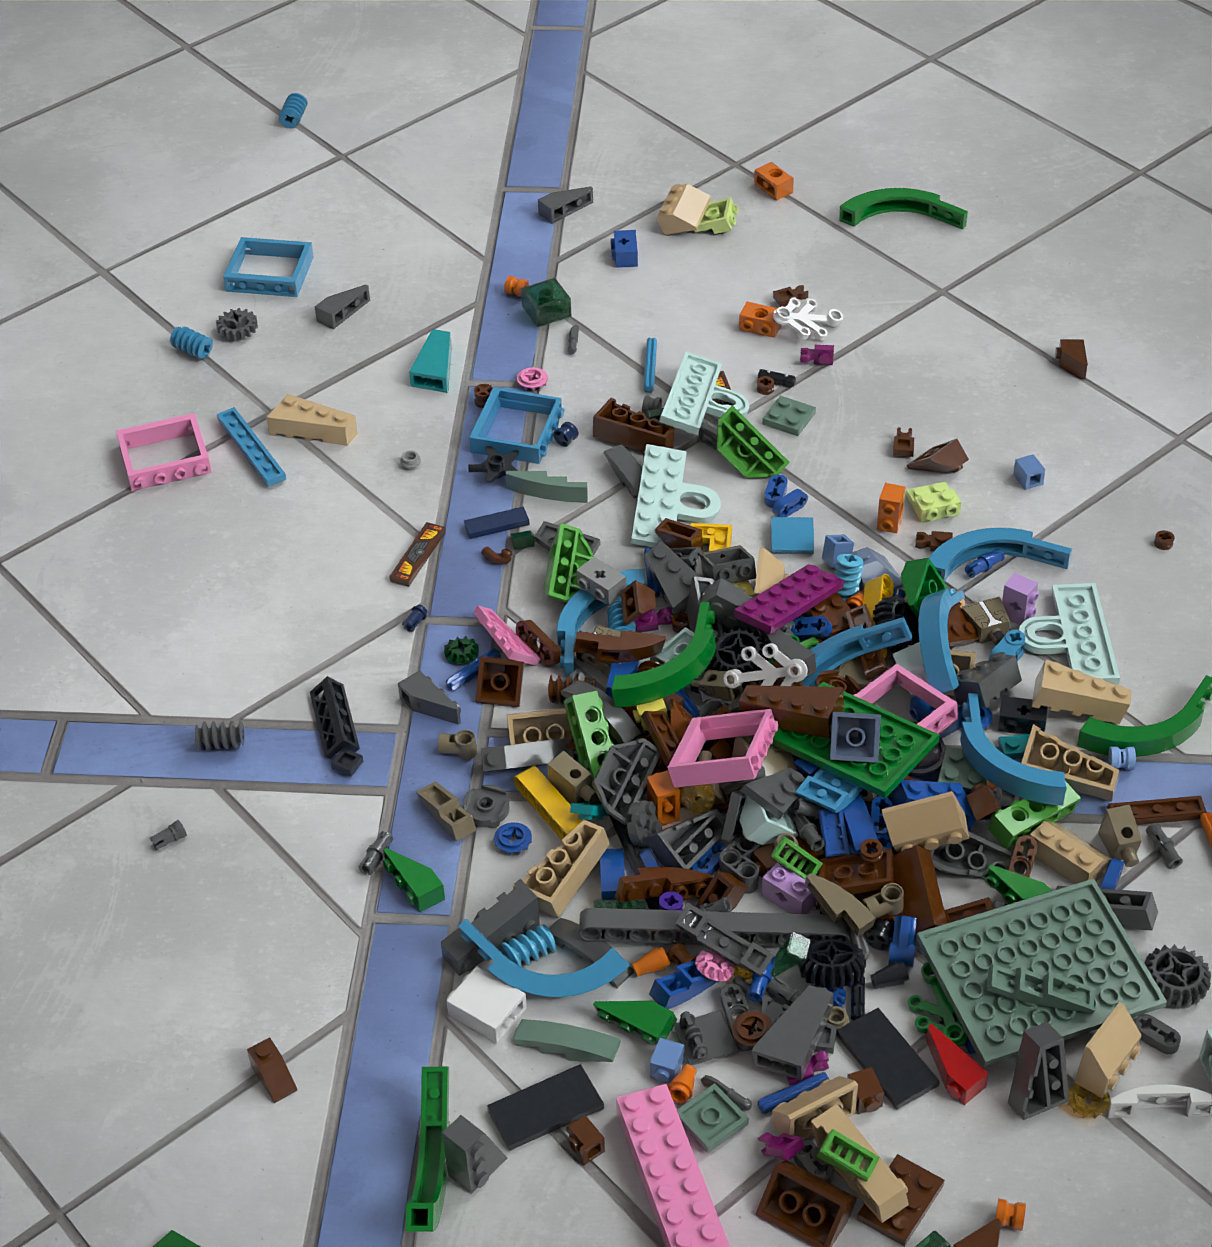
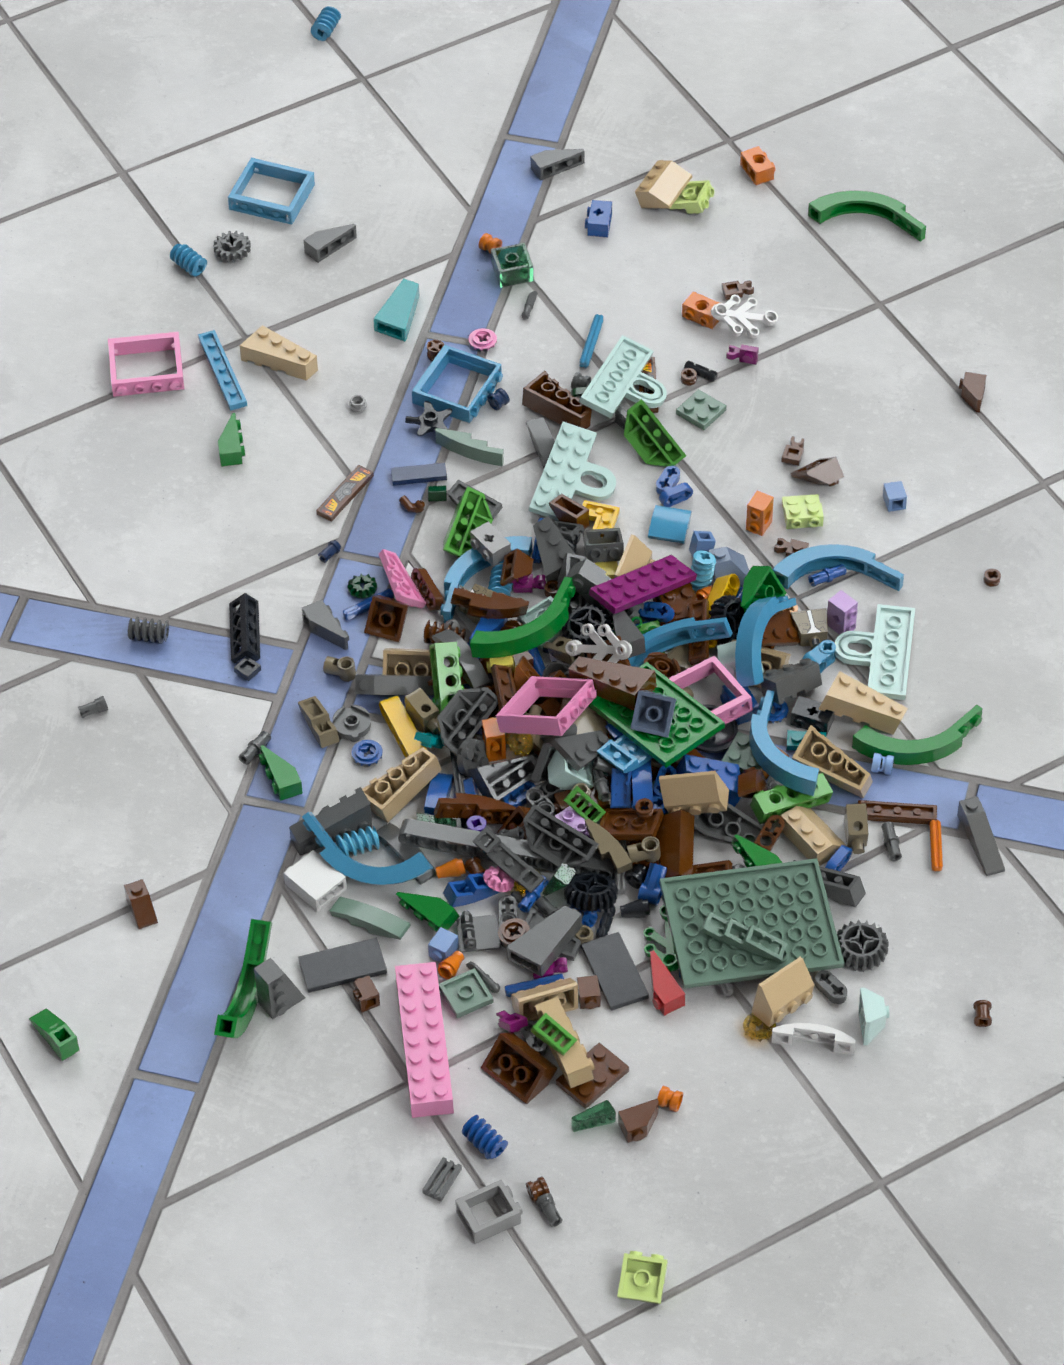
camera: 10 degrees right, 5 degrees up
dark grey wedge [1008,1022,1070,1120] -> none
none -> slope [218,413,245,467]
none -> dark grey wedge [523,804,599,870]

